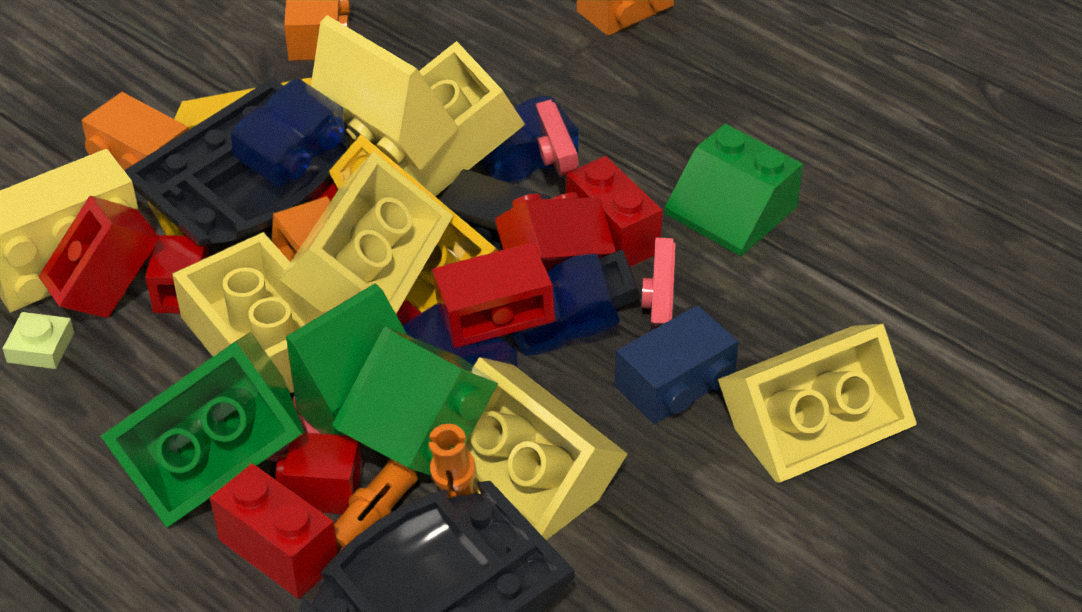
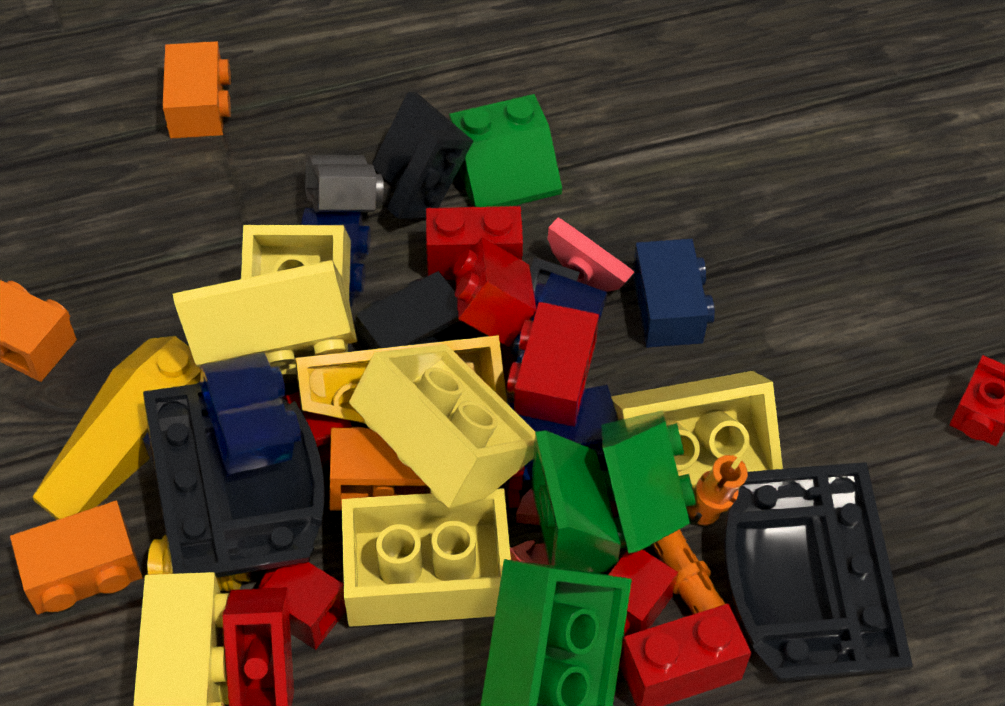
camera: 60 degrees left, 10 degrees up
coral plate [535,100,579,177] -> none
light yellow slope [718,324,917,483] -> none
none -> flat silver brick [305,155,384,212]
none -> black bracket [372,92,473,219]

